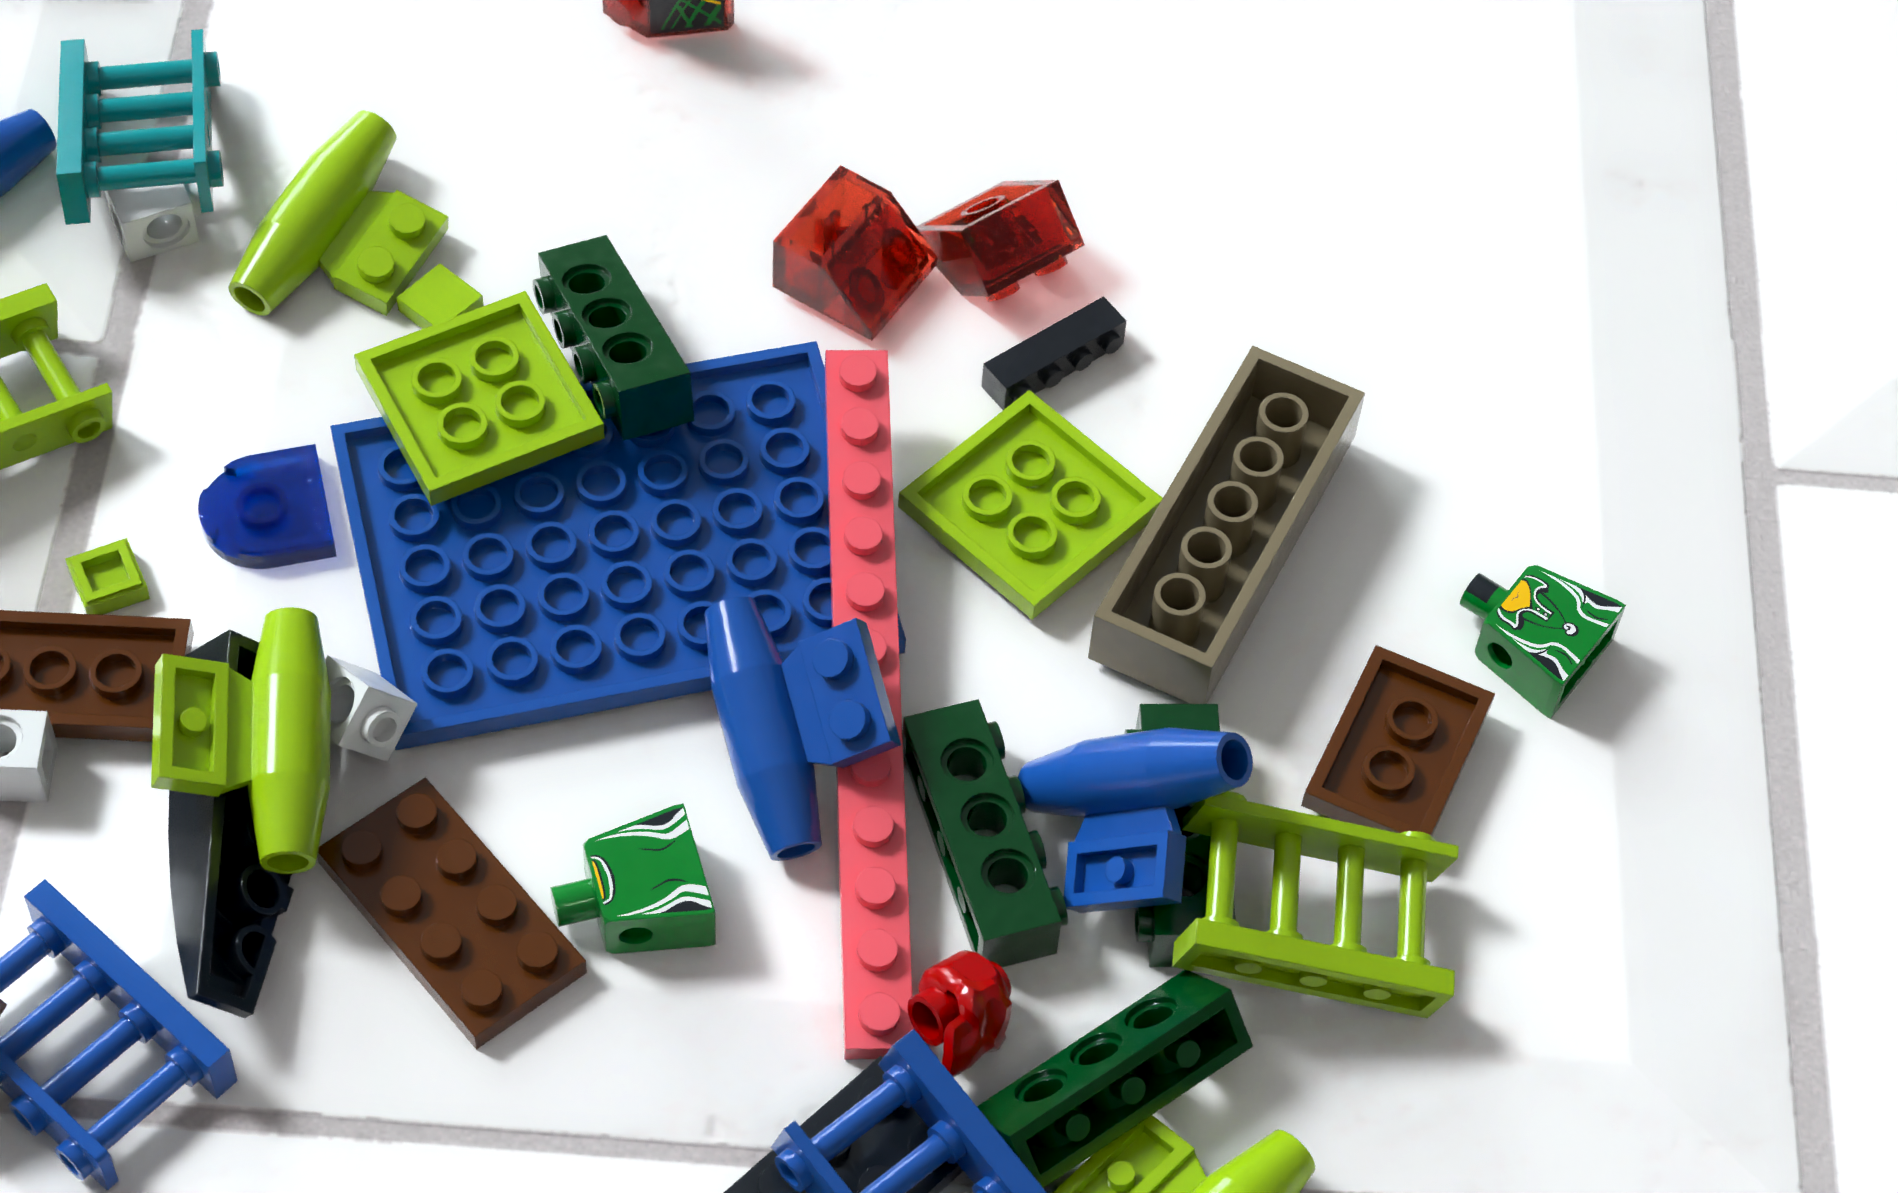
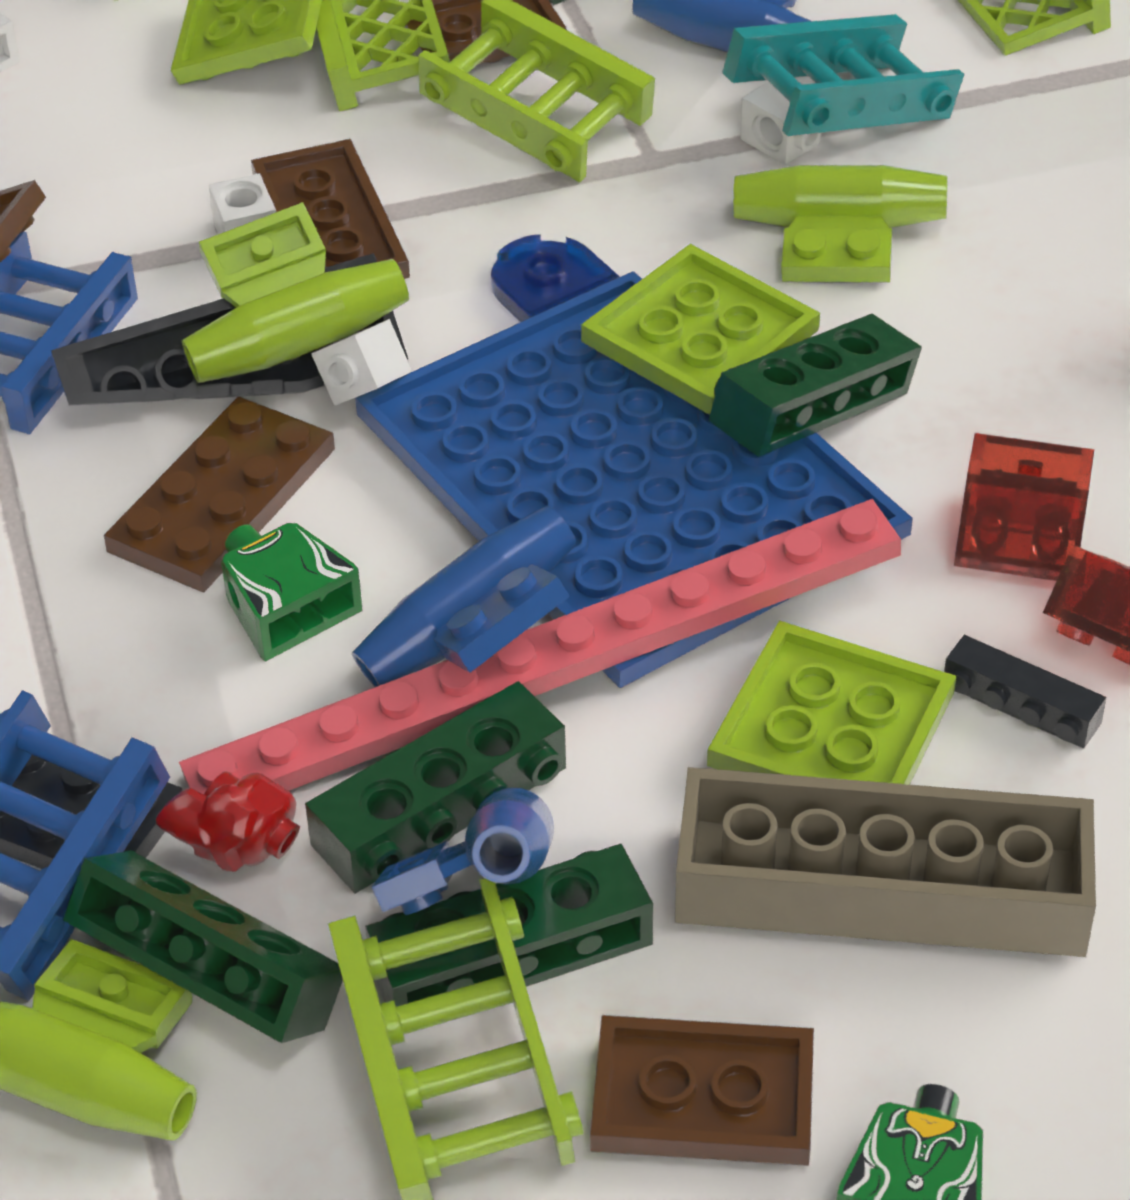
camera: 75 degrees right, 10 degrees down
lime tile [65,538,150,615] -> none
lime tile [396,263,484,329] -> none

